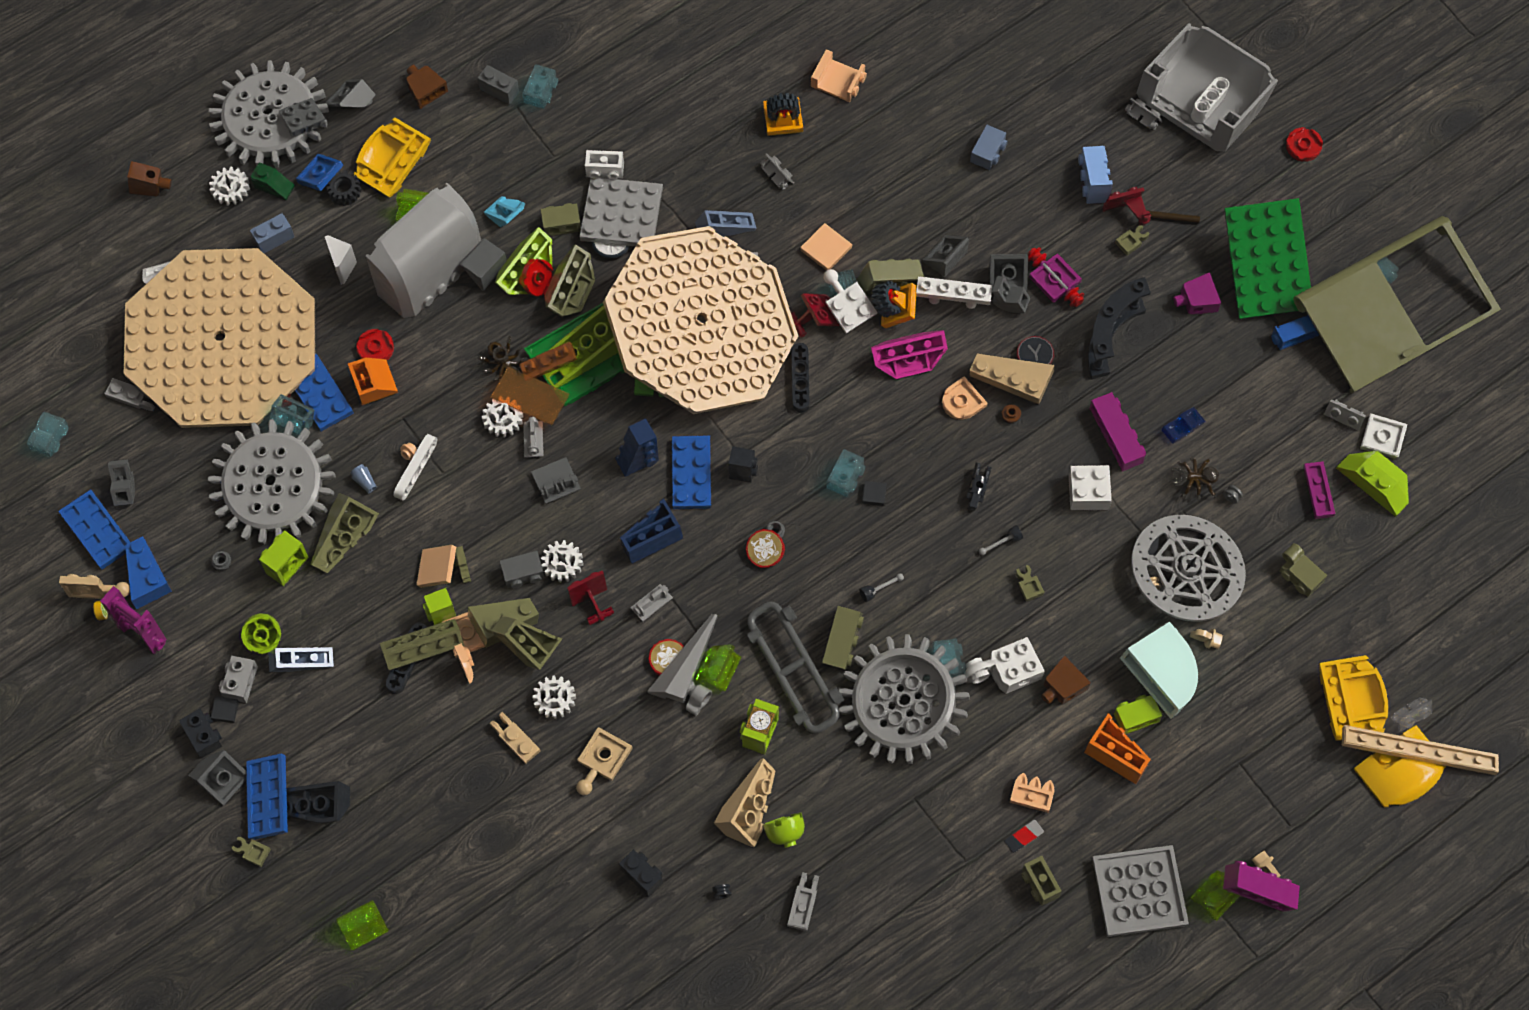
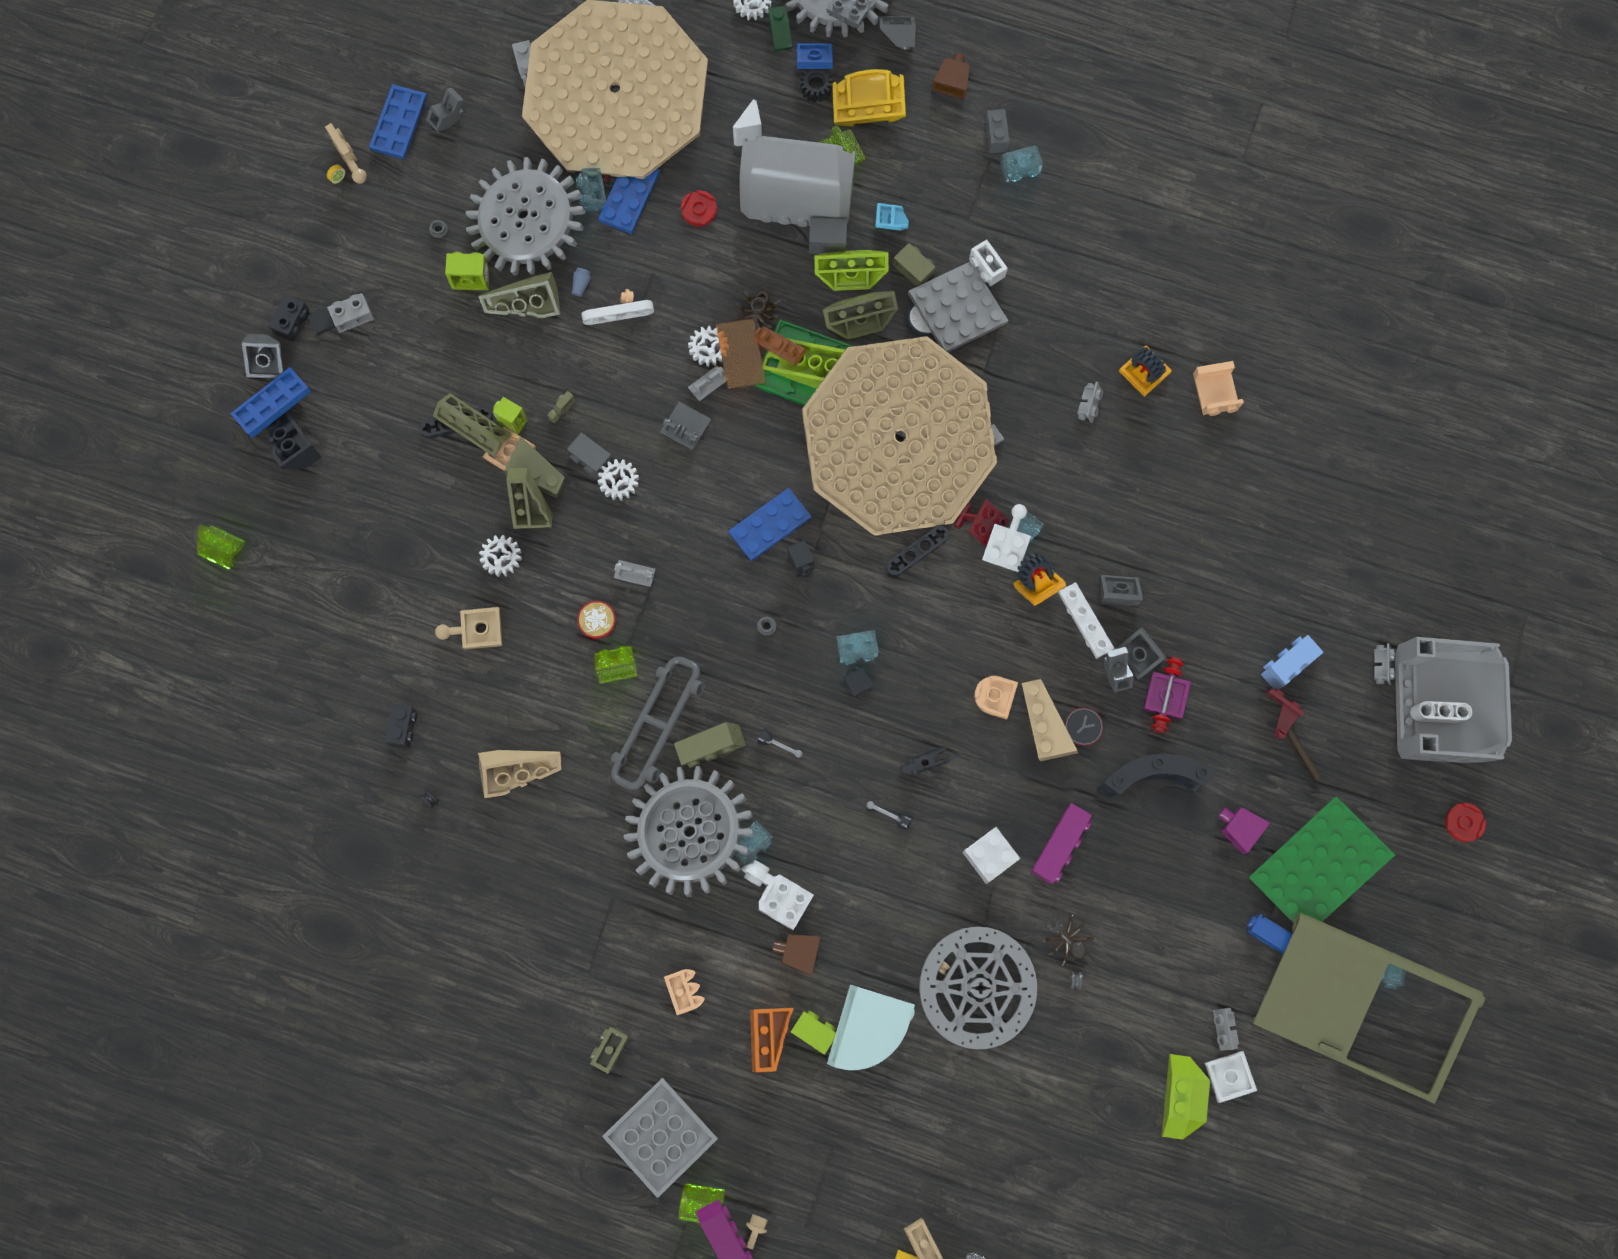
camera: 50 degrees right, 10 degrees up
clear light blue brick [27,412,68,457] -> none
magenta fence [100,586,167,654] -> none
blue wedge [125,536,172,609] -> none
olive plate [232,837,271,867] -> none
lime cylinder [241,613,281,654] -> none
sand blue brick [250,213,294,253] -> none
sand blue slope [268,647,334,672] -> none
orange slope [348,358,398,405] -> none
light nougat tile [417,545,456,588] -> none
light nougat plate [454,643,474,684] -> none
tan hinge [490,712,540,764] -> none
red plate [519,259,553,296] -> none
dark red plate [567,571,614,625] -> none
dark blue wedge [615,419,659,477] -> none
dark blue wedge [620,498,683,564] -> none
light grey wedge [648,614,717,703] -> none
light grey piece [686,681,712,716] -> none
sand blue slope [695,210,757,237] -> none
lime brick [740,699,779,754] -> none
tile [746,529,785,568] -> none
lime cylinder [763,813,805,848] -> none
light grey hinge [787,872,819,931] -> none
light nougat tile [801,223,852,270] -> none
olive wedge [856,259,924,295] -> none
dark pink wedge [871,330,948,379] -> none
sand blue brick [970,125,1008,170] -> none
reddish brown plate [1002,405,1021,423] -> none
sticker [1005,820,1044,853] -> none
olive plate [1016,565,1044,602] -> none
olive plate [1115,225,1149,255] -> none
clear blue slope [1162,407,1205,444] -> none
tan piece [1190,629,1222,649] -> none
olive hinge [1280,543,1327,597] -> none
magenta plate [1303,461,1336,519] -> none
yellow slope [1319,655,1388,741] -> none

